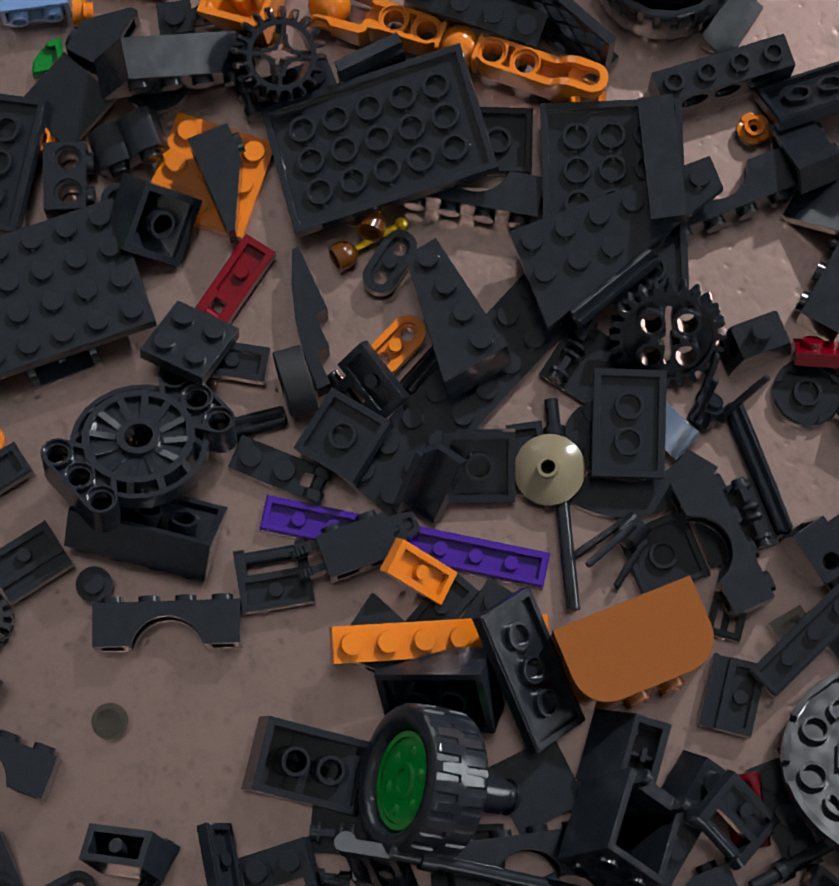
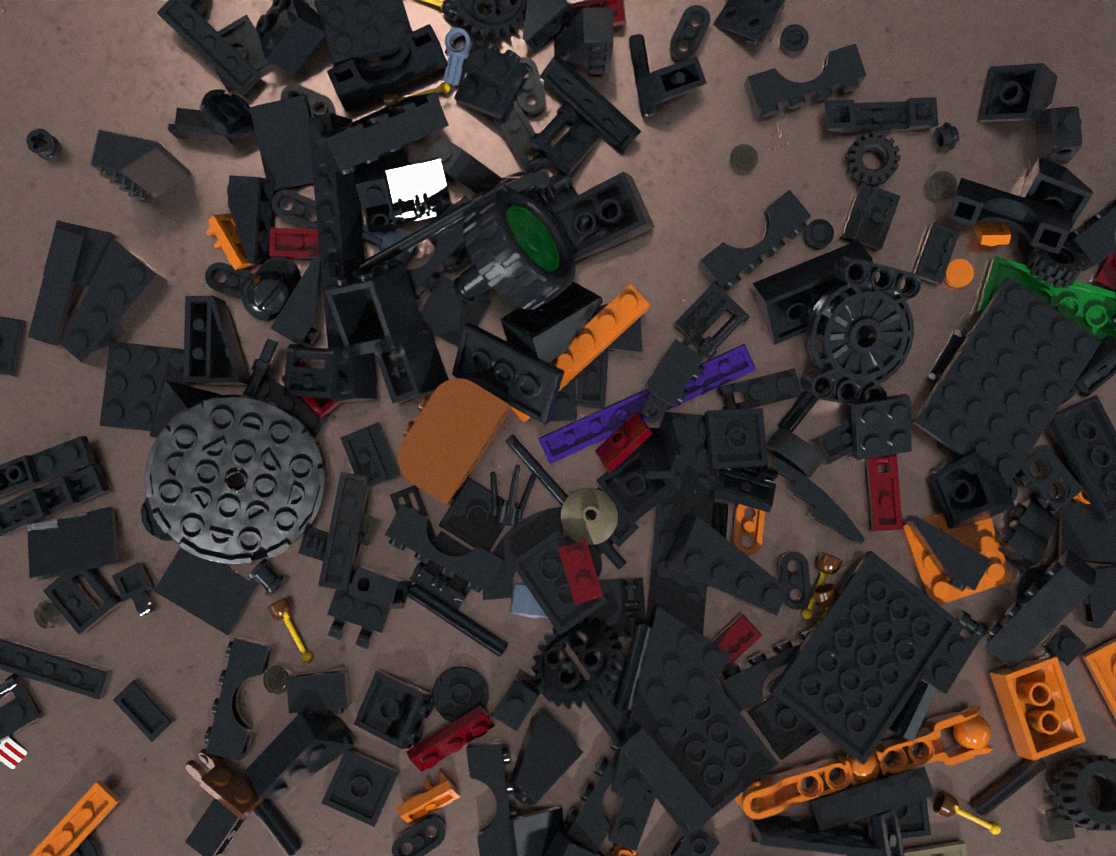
camera: 145 degrees right, 10 degrees up
black gear [231,6,327,102] -> none
orange plate [380,537,458,605] -> none
black plant [688,353,770,429] -> none
none -> black slope [509,710,583,805]
none -> dark red plate [558,540,604,605]
none -> dark red plate [595,412,653,472]
none -> black brick [608,789,656,851]
none -> dark red plate [712,613,762,674]

